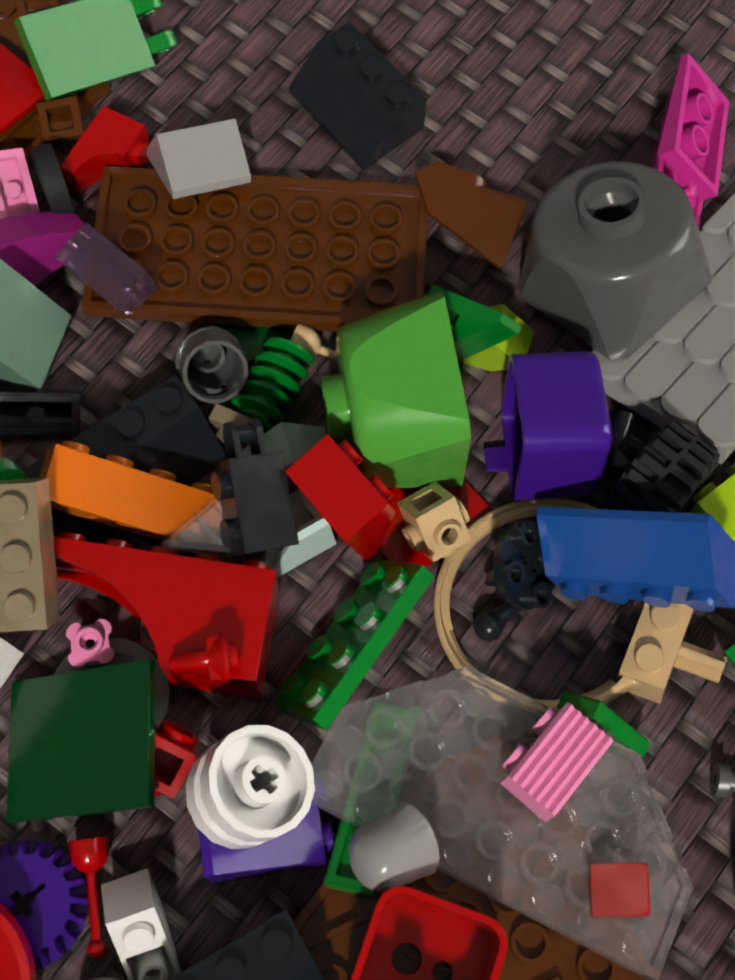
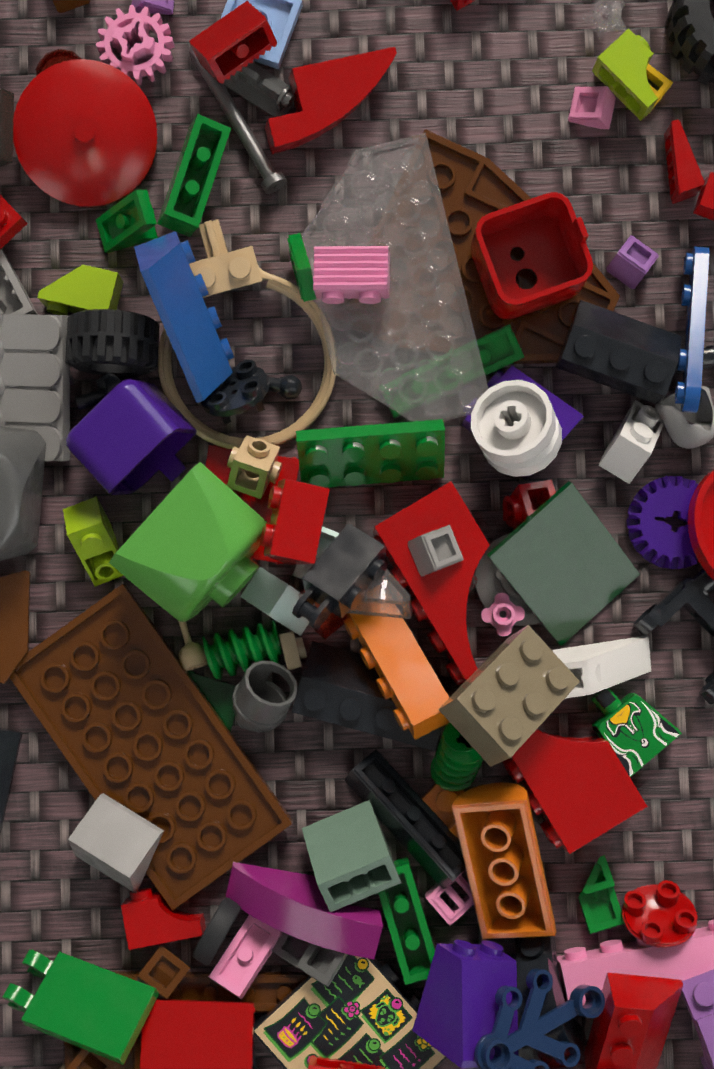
camera: 130 degrees left, 15 degrees up
hinge [55,222,159,316] -> none
red hinge [69,836,109,960] -> none
red plate [169,633,238,682] -> none
light grey hair [348,803,440,892] -> none
green slope [428,285,522,358] -> none
red slope [589,863,650,919] -> none
none -> light grey slope [408,525,464,576]

